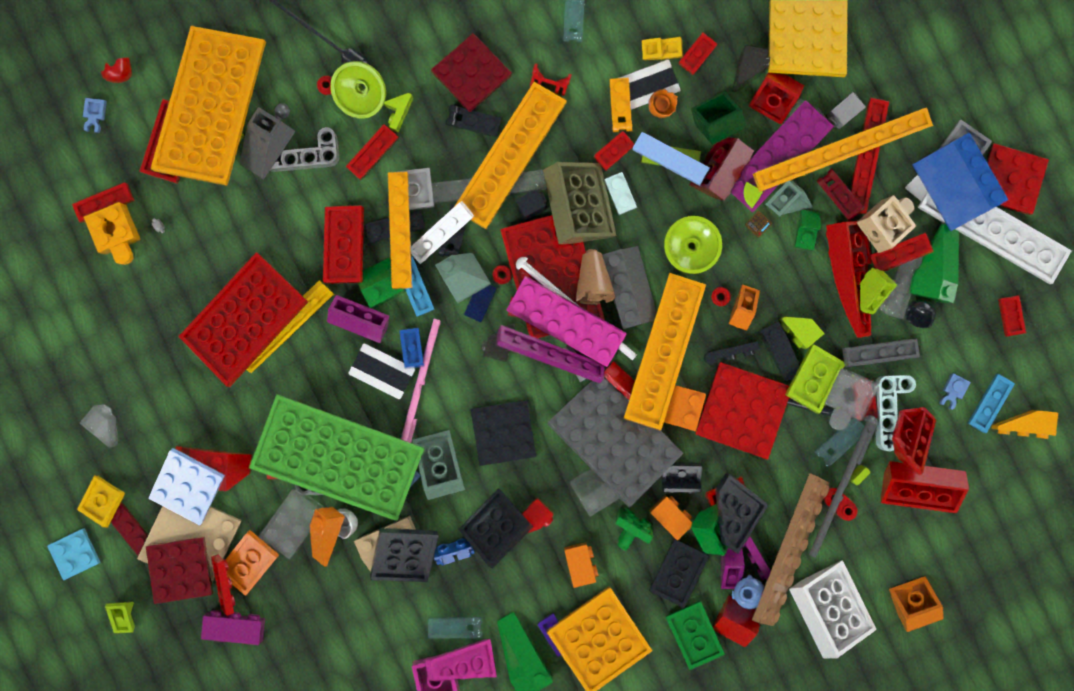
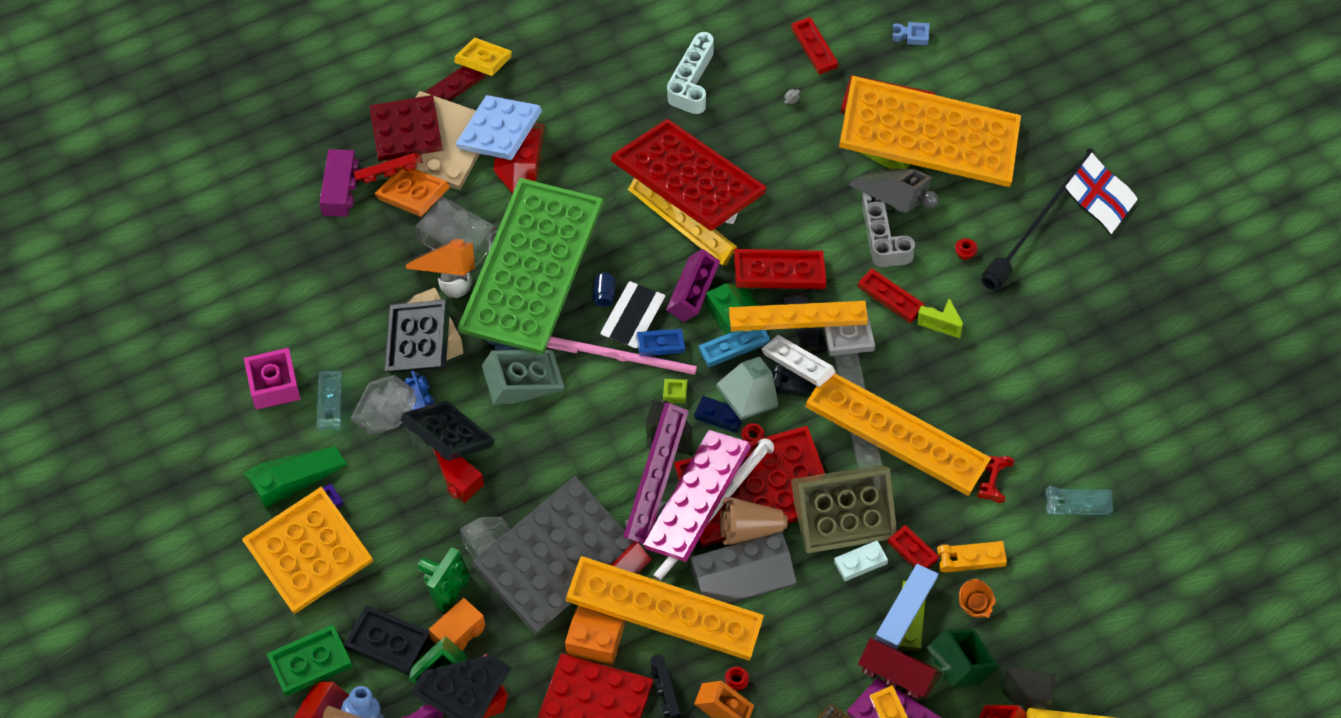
camera: 90 degrees right, 30 degrees down
medium azure plate [47,528,101,580] -> none
clear slope [80,405,118,448] -> none
light orange brick [84,202,141,265] -> none
red hair [101,57,132,83] -> none
lime slope [105,602,135,633] -> none
lime dish [331,61,386,118] -> none
dark pink wing [425,639,497,680] -> none
dark red plate [431,33,512,112] -> none
black plate [445,105,502,138] -> none
black plate [471,400,536,466] -> none
black brick [516,189,547,221] -> none
orange brick [564,542,598,588] -> none
sticker [620,60,680,110] -> none
yellow slope [642,37,683,60] -> none
black bracket [661,462,702,494] -> none
lime dish [664,216,722,274] -> none
red plate [678,33,718,75] -> none
magenta slope [721,548,745,589] -> none
lime tile [744,182,763,208] -> none
none -> clear brick [350,375,417,435]
none -> dark blue brick [592,272,616,307]
none -> lime tile [663,379,687,404]
none -> light aqua beam [667,32,714,114]

